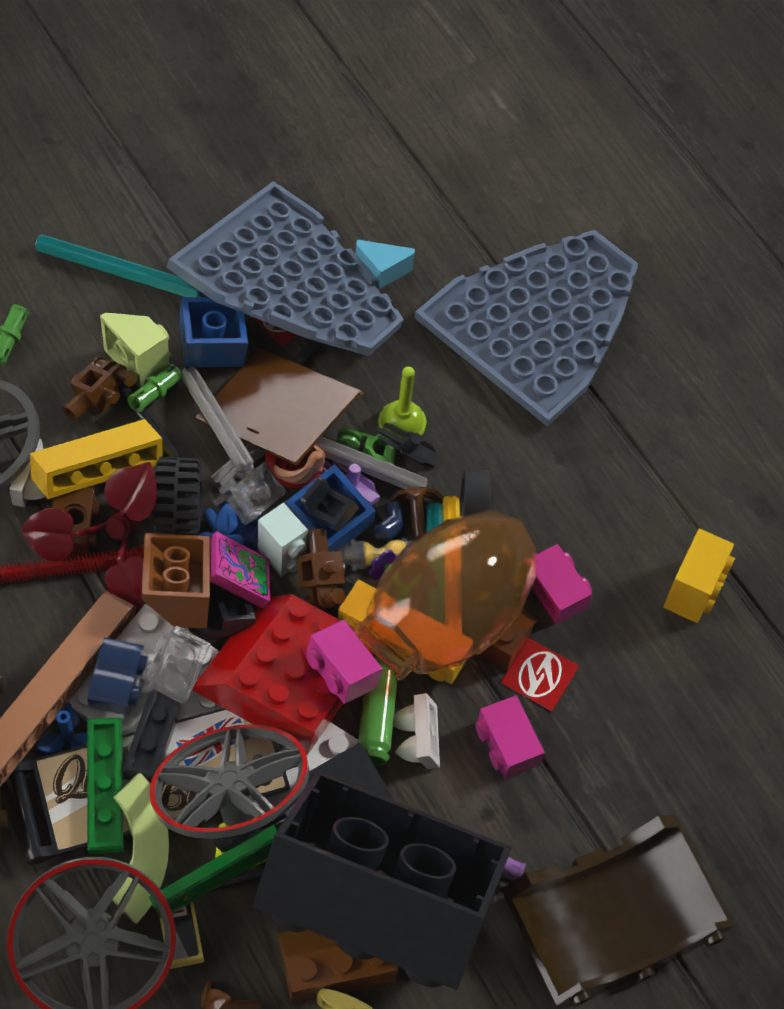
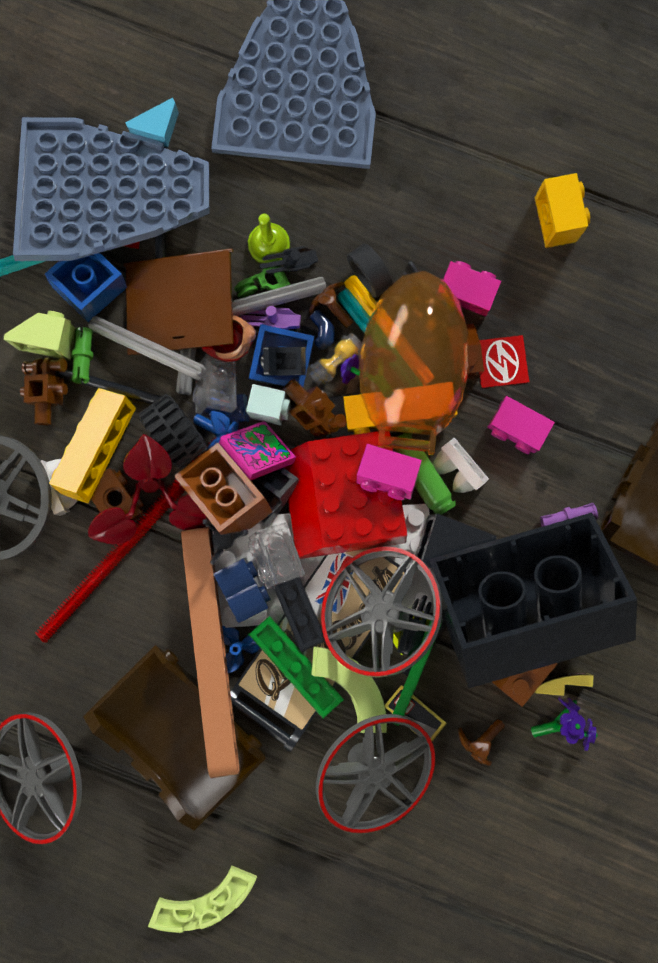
camera: 30 degrees left, 25 degrees up
none -> black plant [203,519,248,565]

